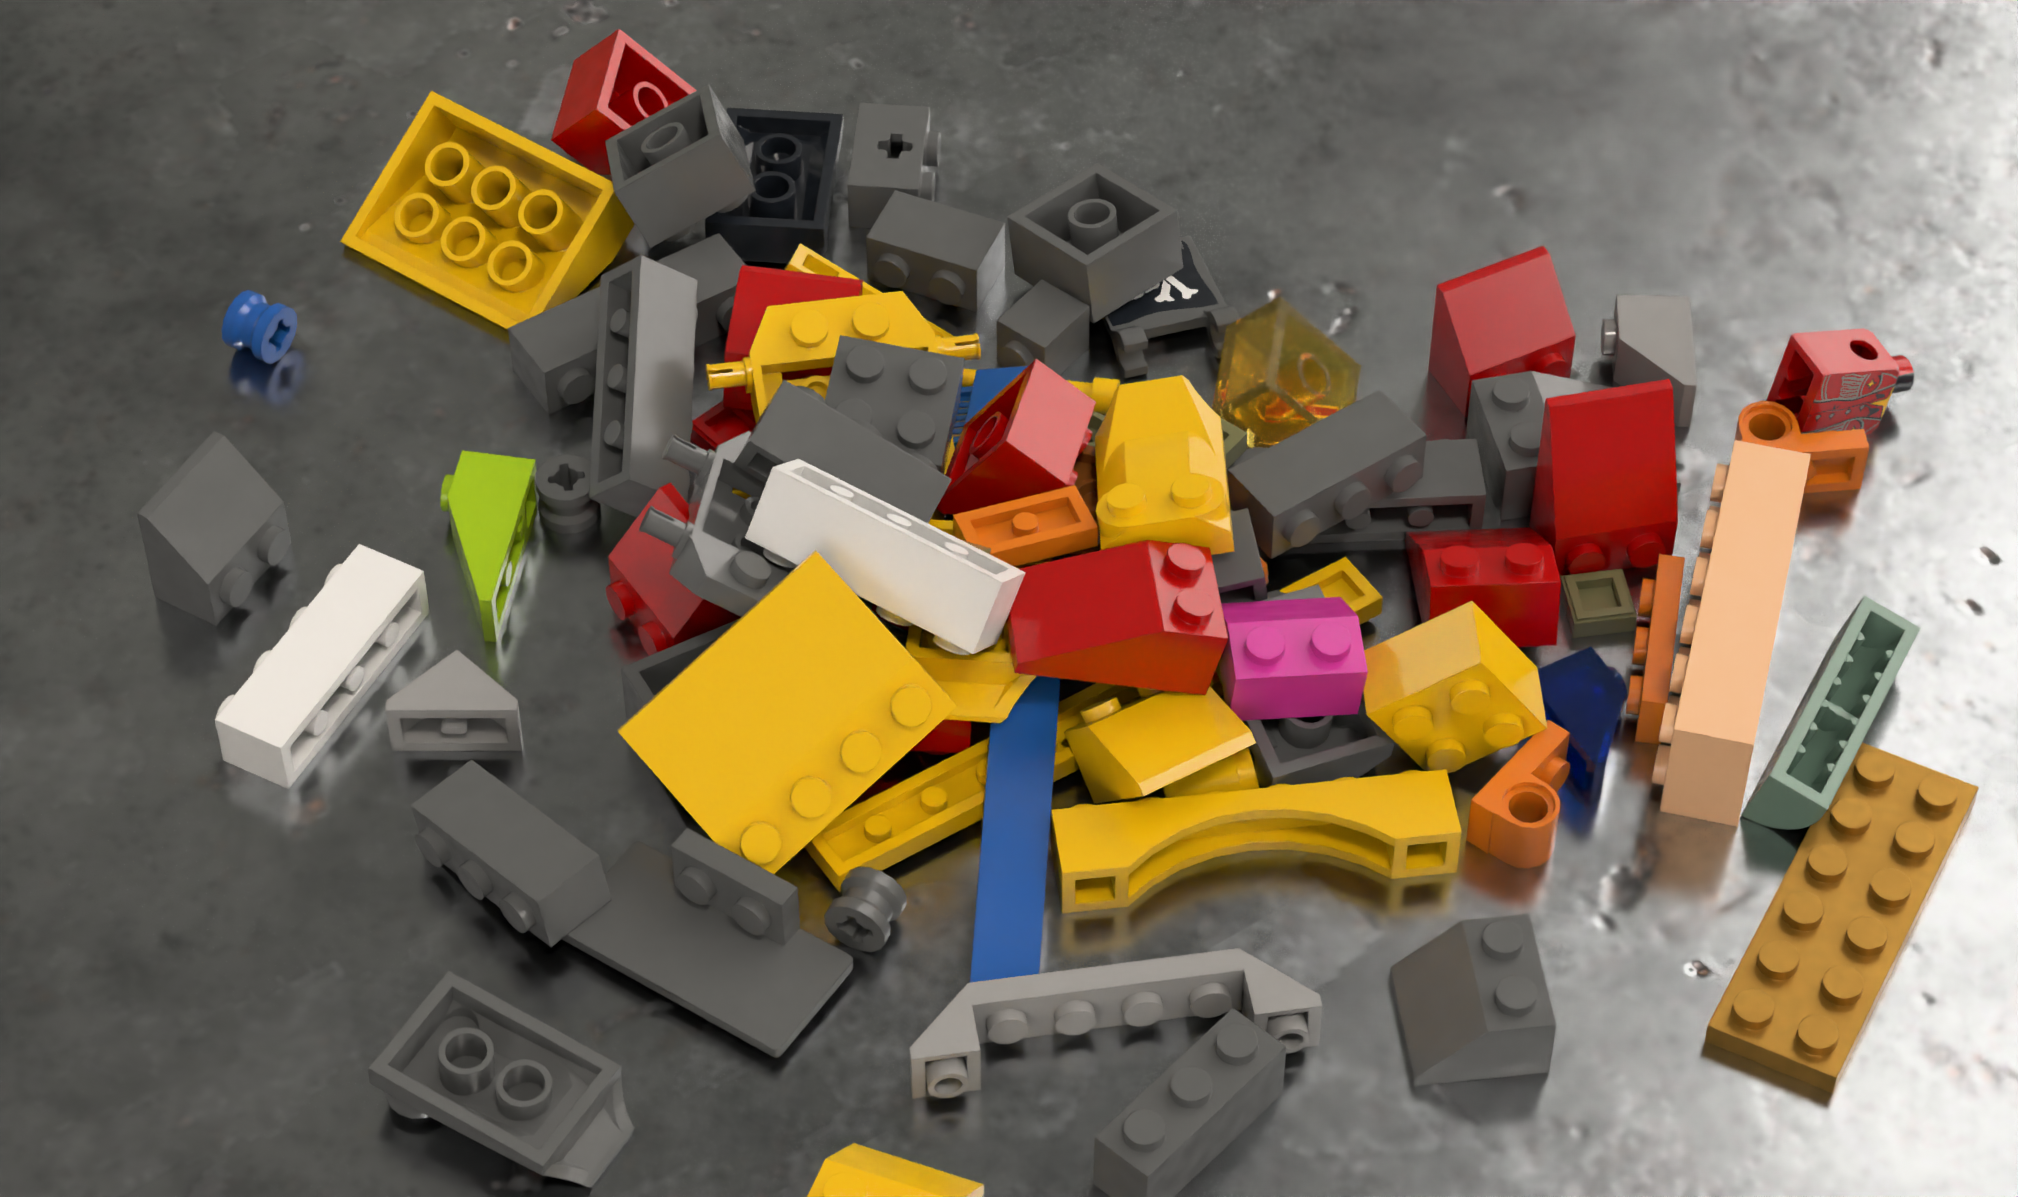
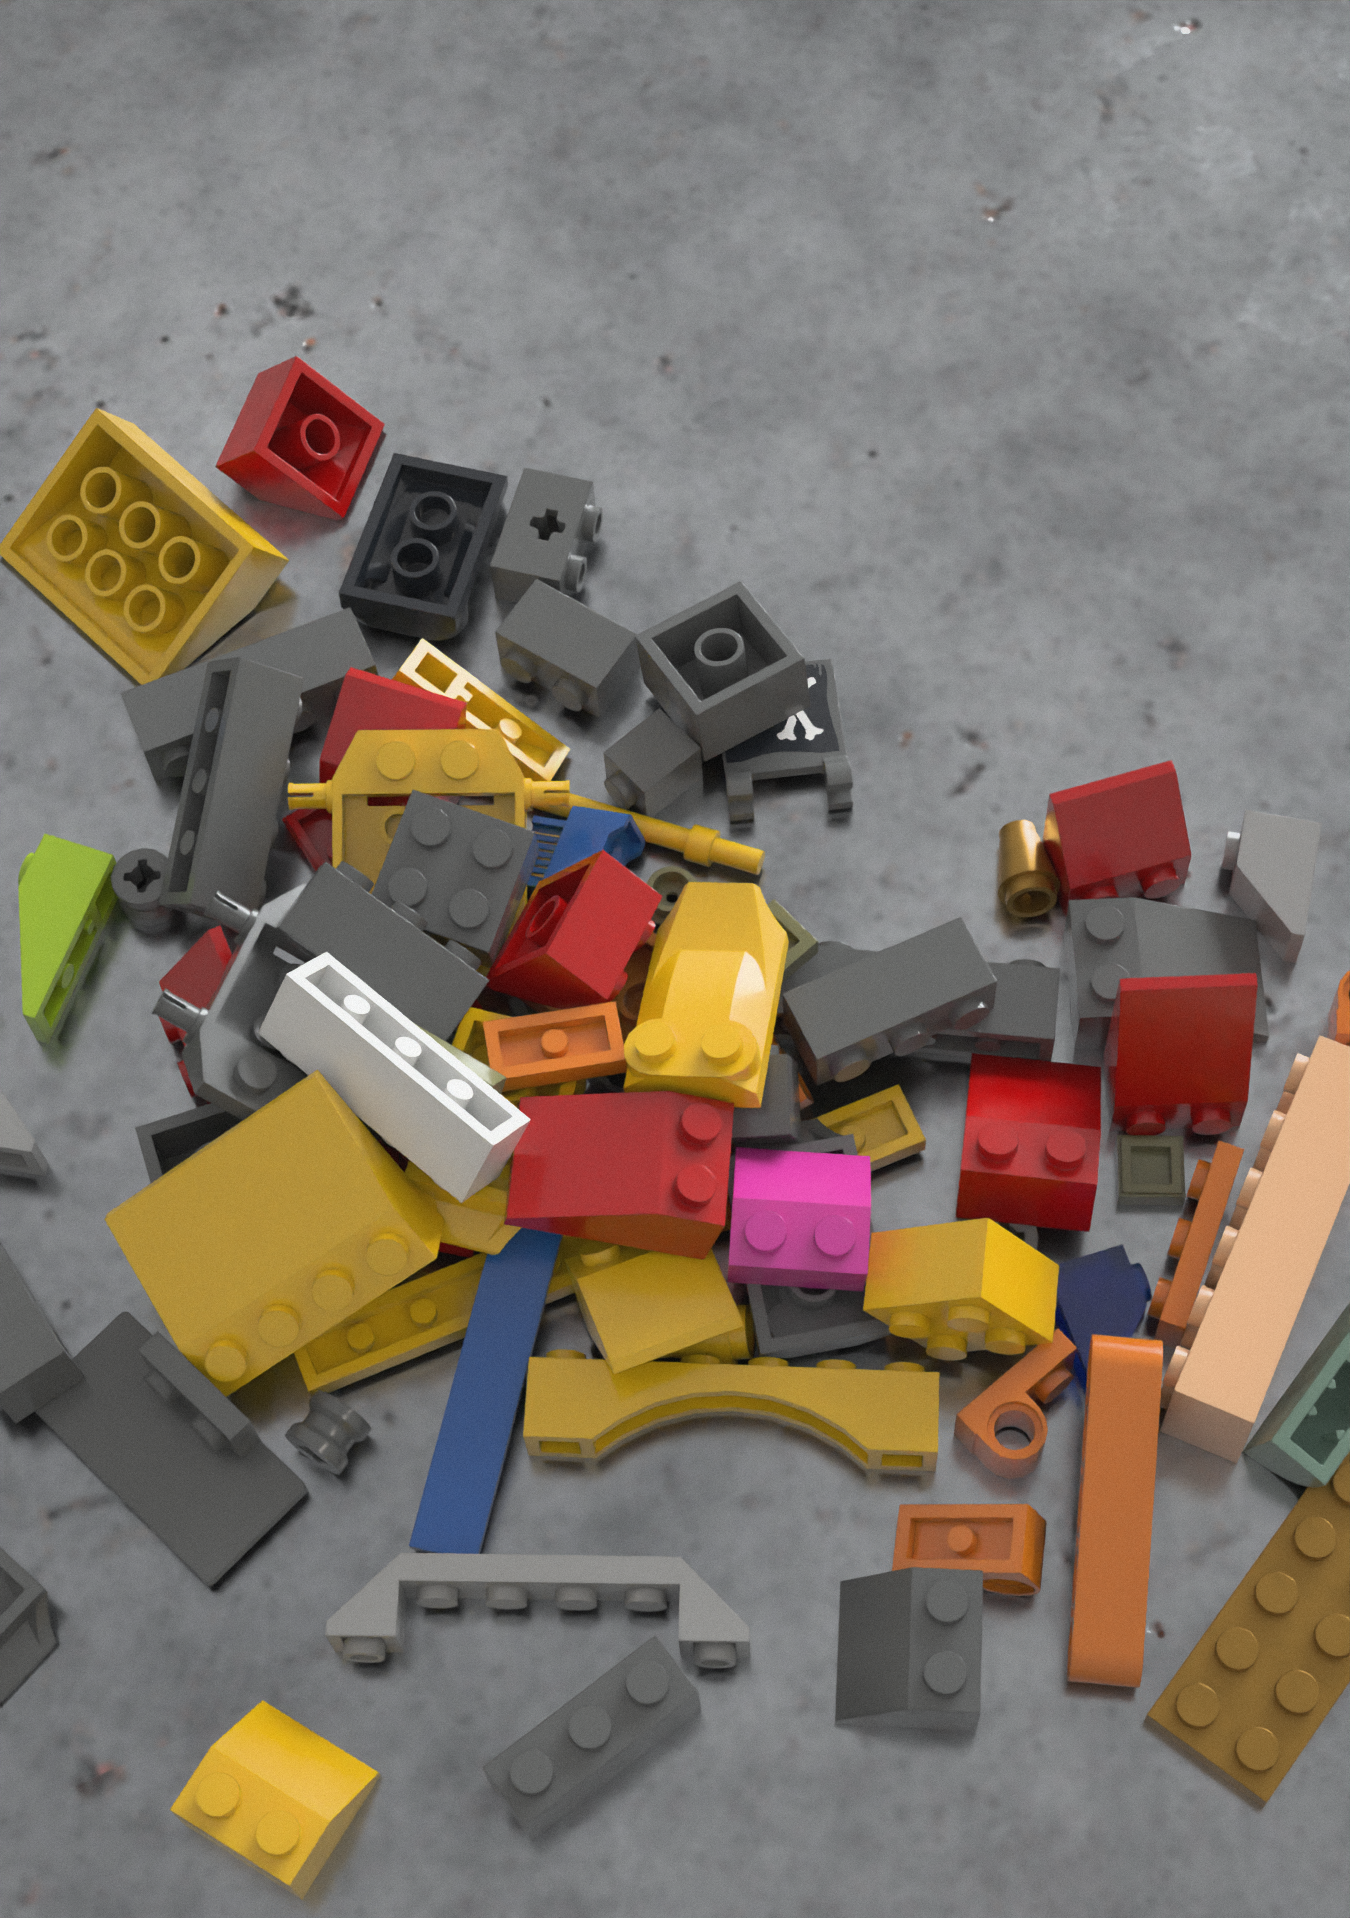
camera: 15 degrees right, 15 degrees up
dark grey brick [605,84,756,248] -> none
clear yellow slope [1212,296,1362,448] -> none
none -> orange plate [892,1504,1047,1596]
none -> pearl gold cone [998,820,1061,917]
none -> orange beam [1067,1334,1163,1688]

